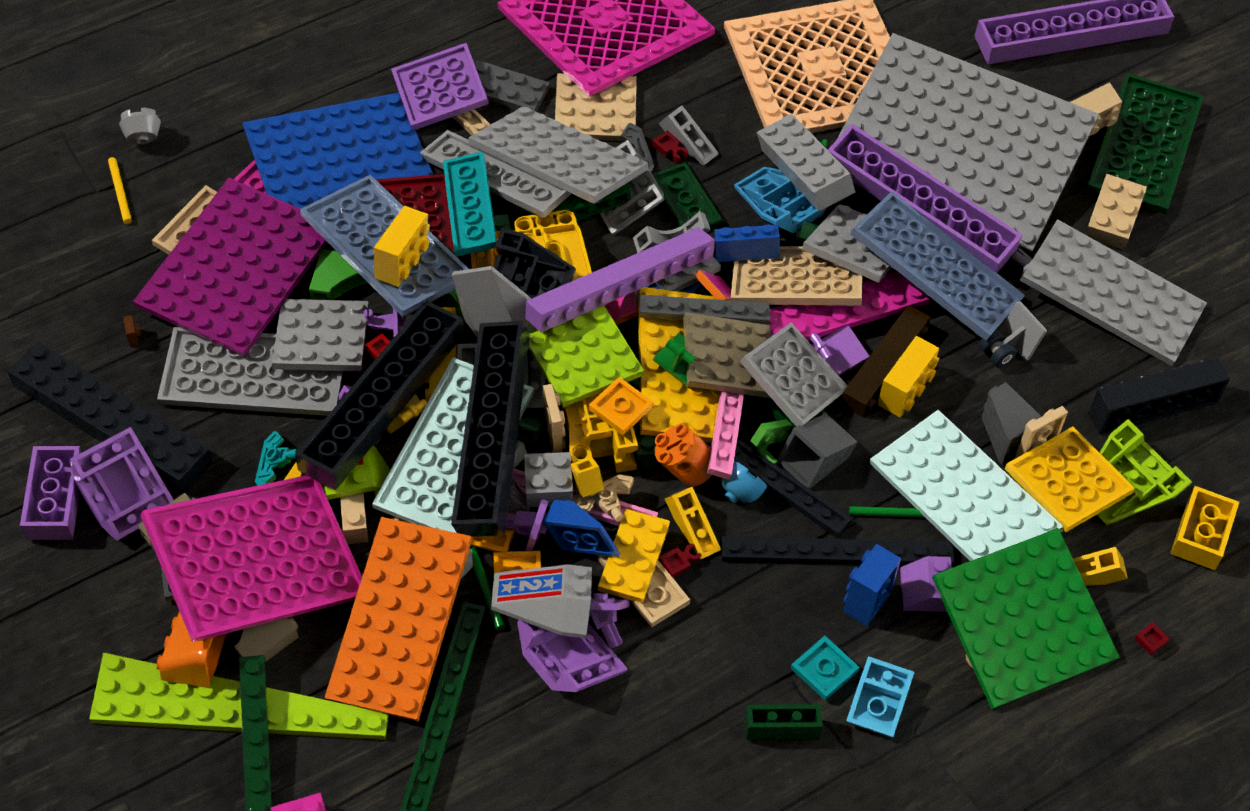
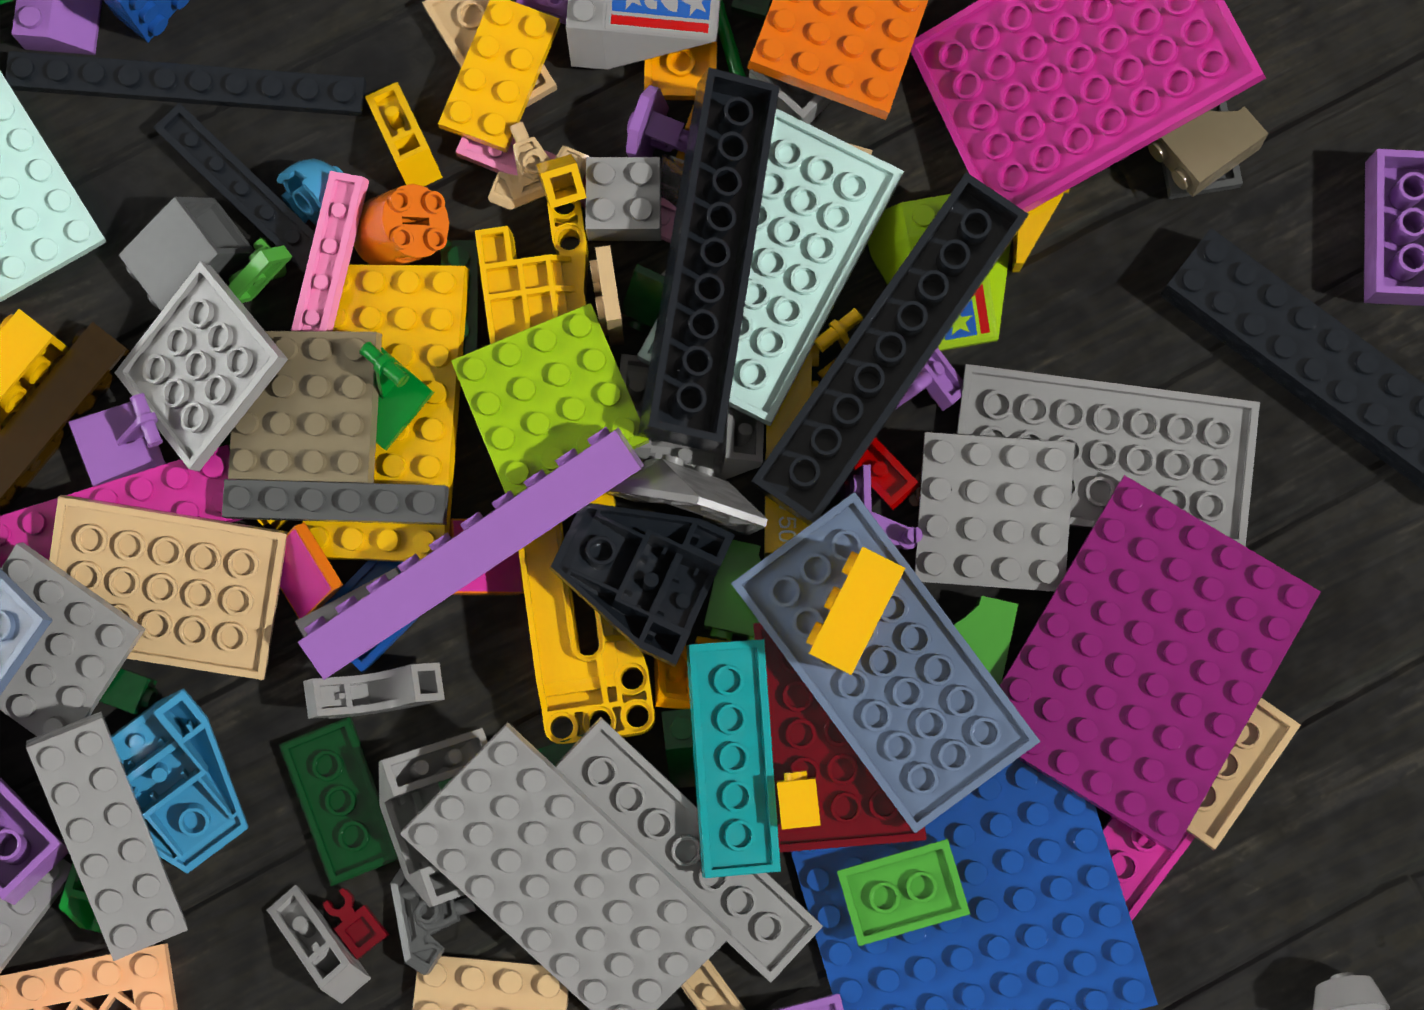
camera: 170 degrees left, 25 degrees up
medium lavender slope [69,427,174,541] -> none
yellow bar [108,157,132,224] -> none
reddish brown plate [123,315,141,347] -> none
teal piece [255,430,299,486] -> none
tan slope [340,493,368,544] -> none
blue slope [542,500,620,557] -> none
light orange plate [589,377,653,435] -> none
dark red plate [658,544,702,578] -> none
blue slope [714,225,780,262] -> none
green piece [849,506,925,518] -> none
none -> yellow brick [777,771,821,830]
none -> bright green plate [837,839,970,946]

